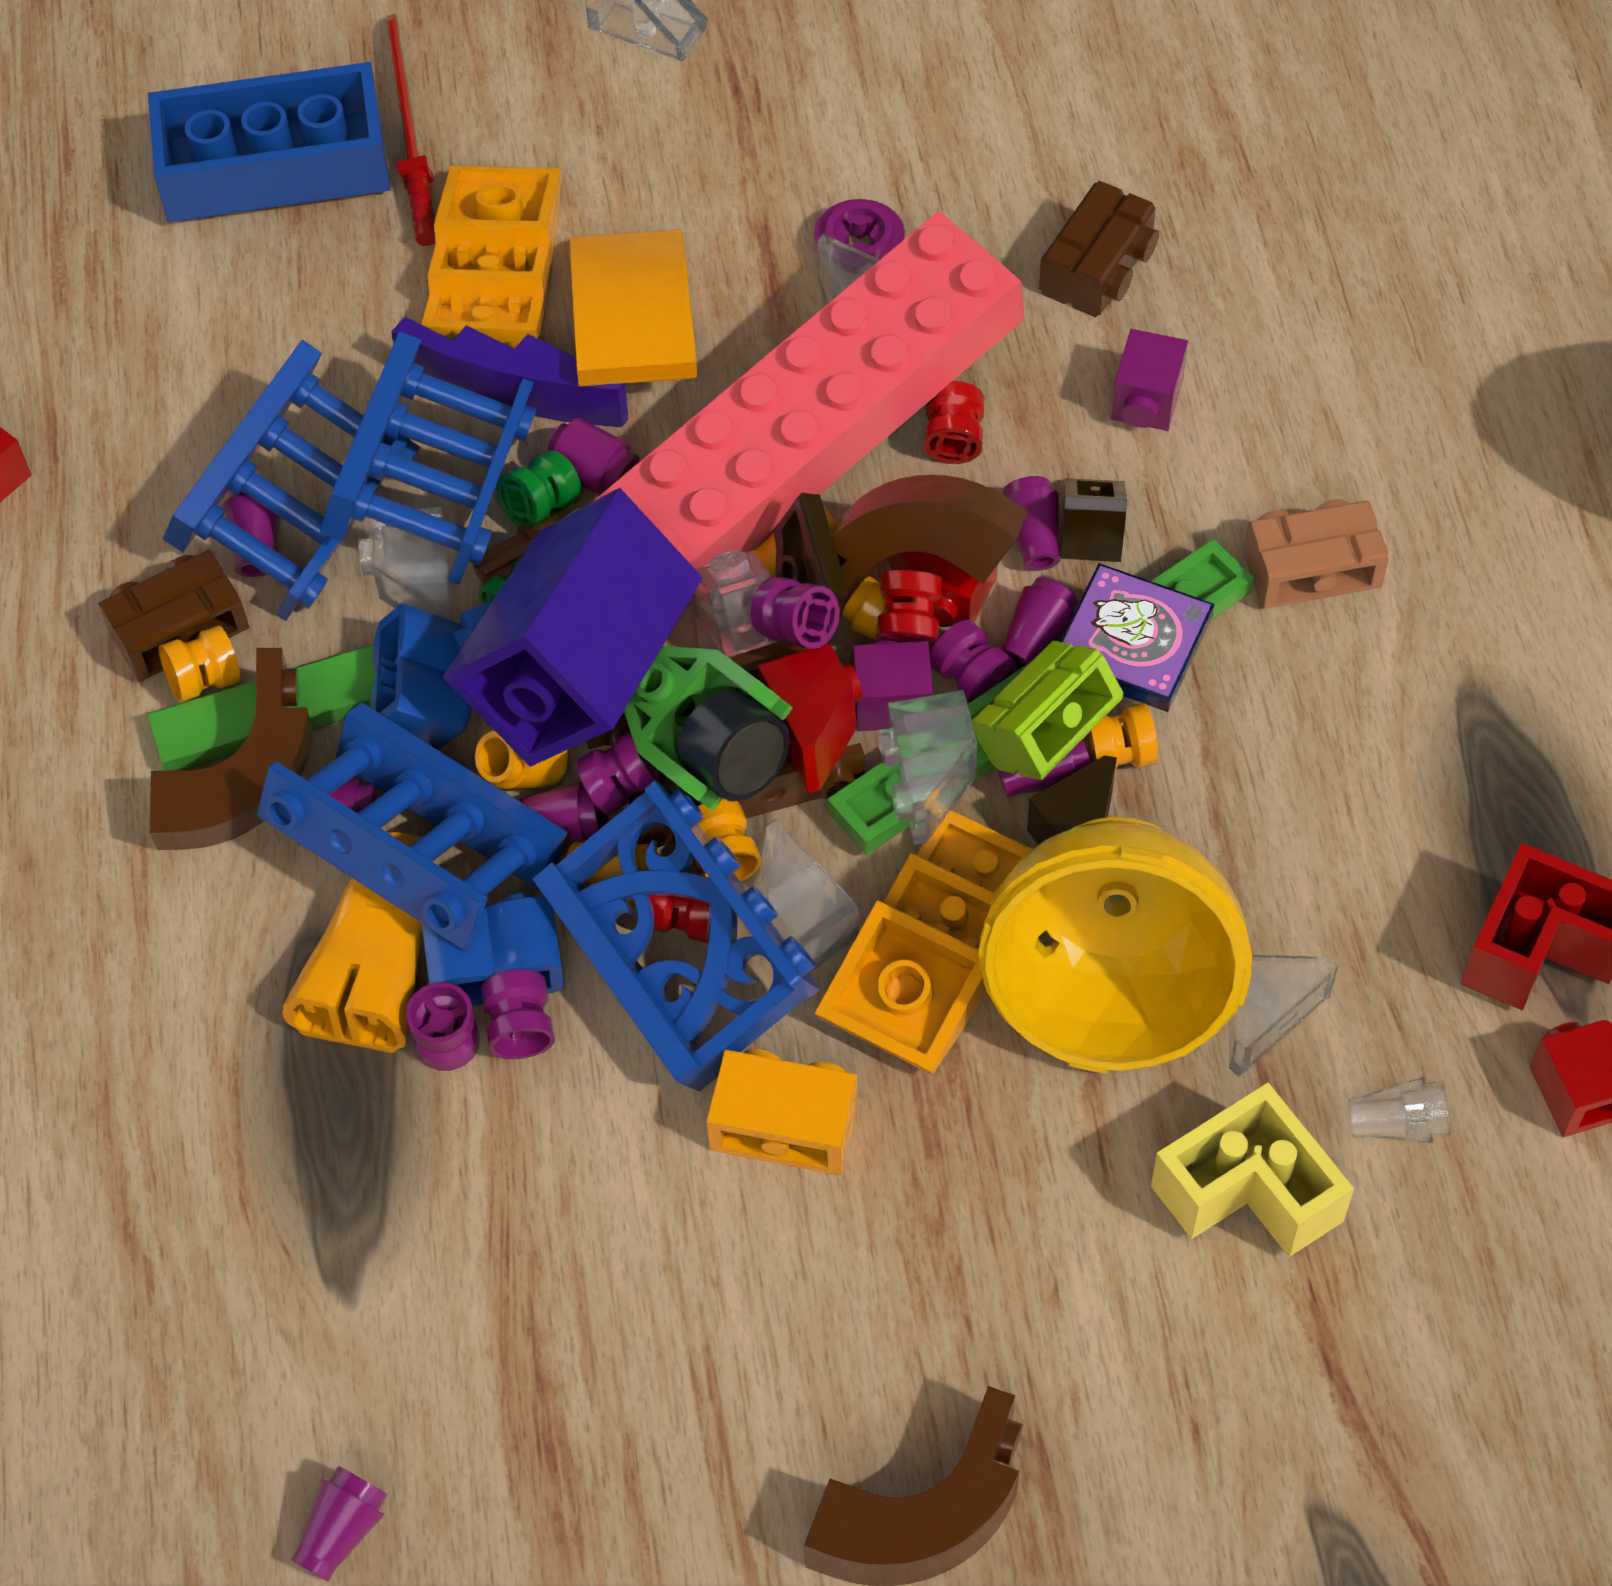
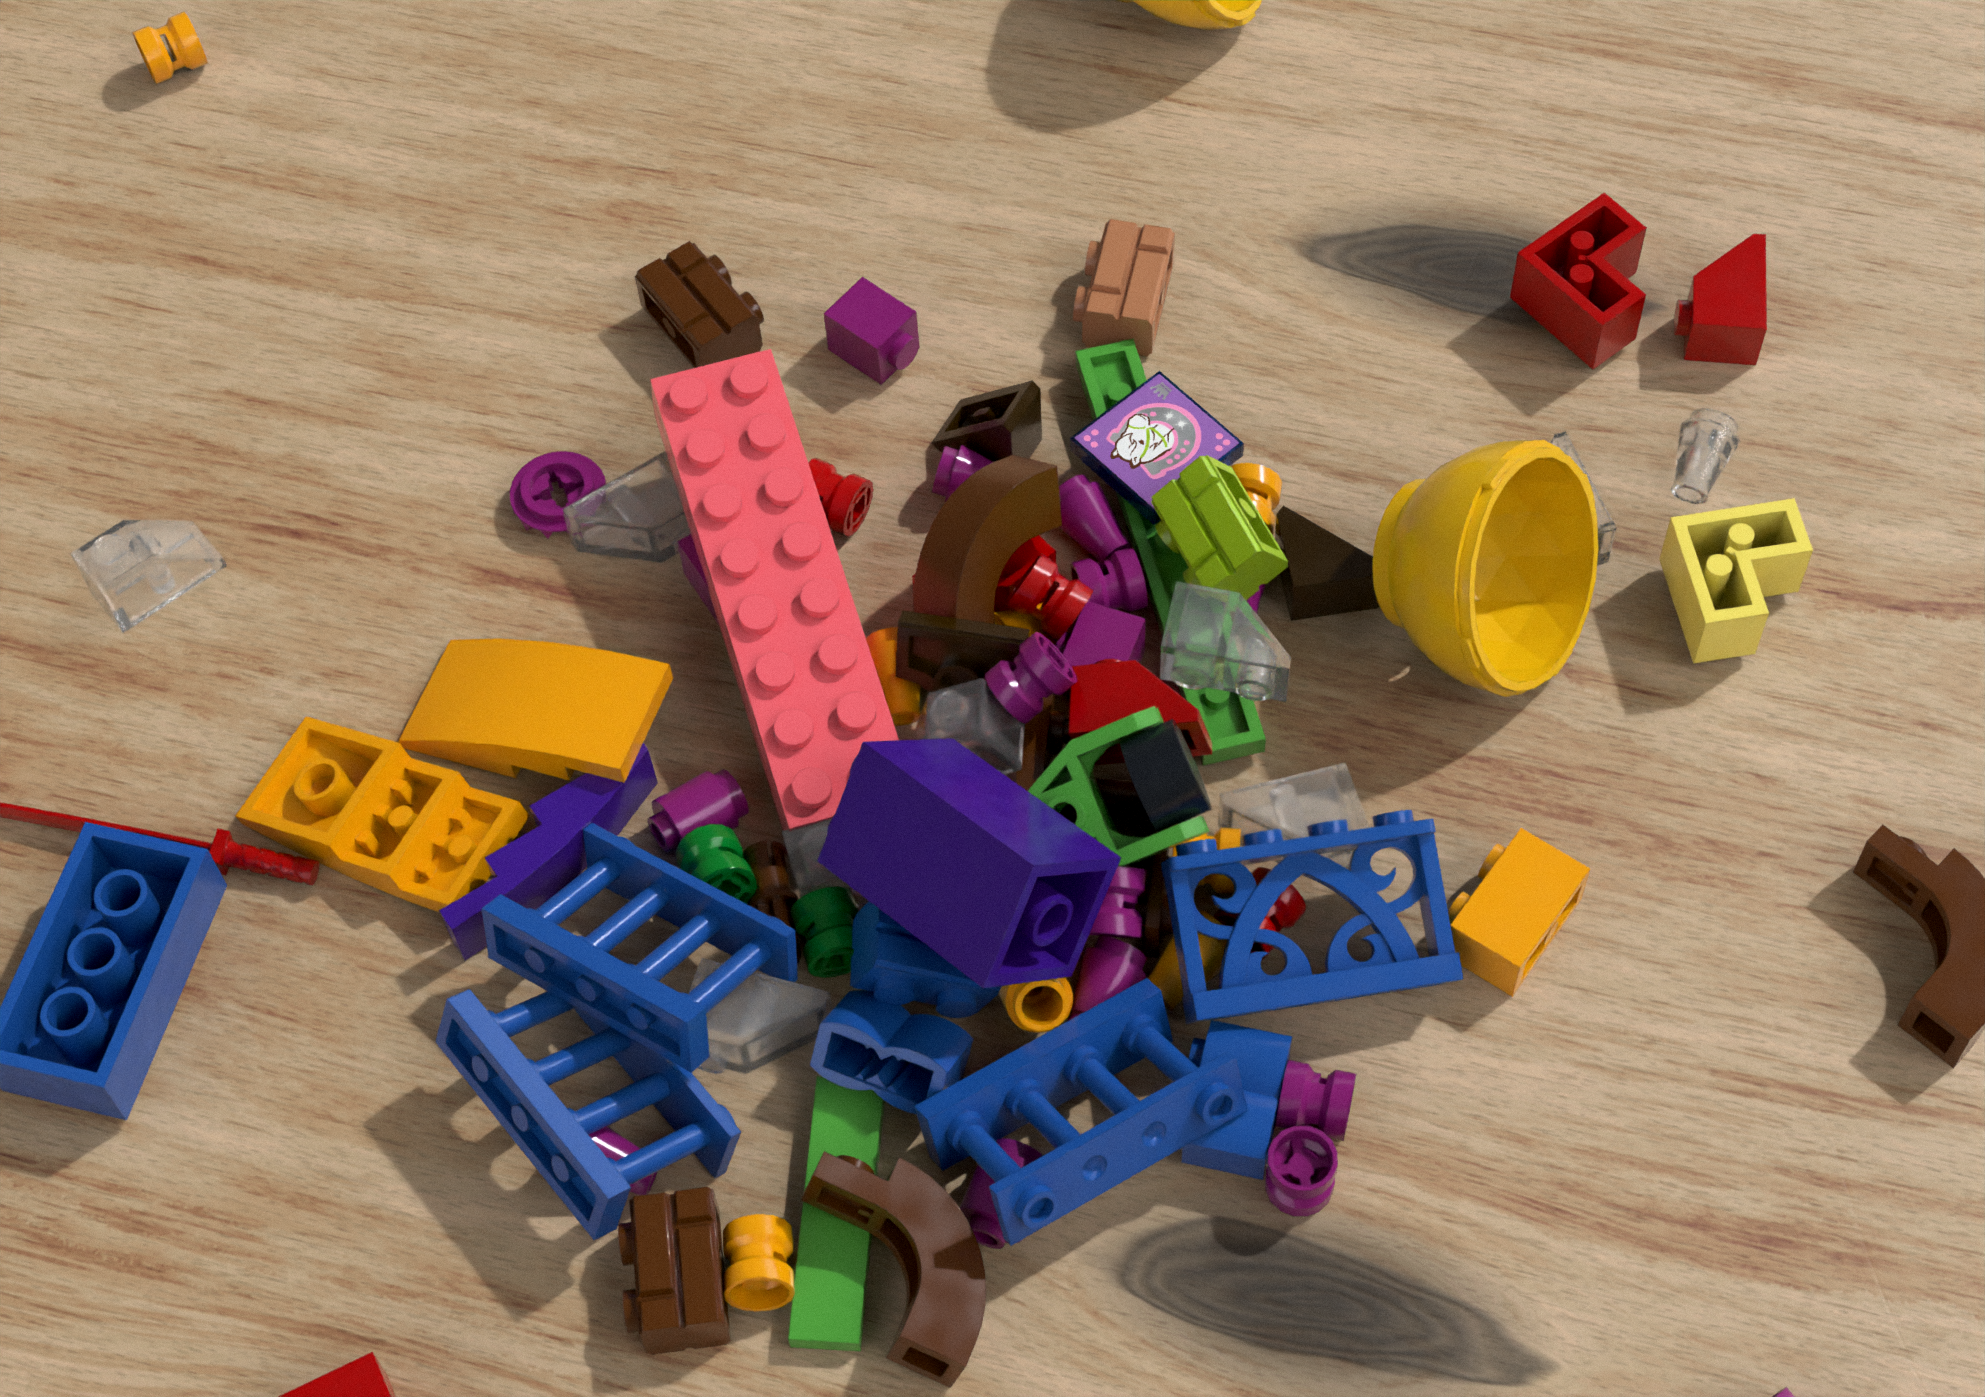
camera: 65 degrees left, 0 degrees up
light orange piece [282,832,423,1053] -> none
light orange slope [814,807,1033,1075] -> none

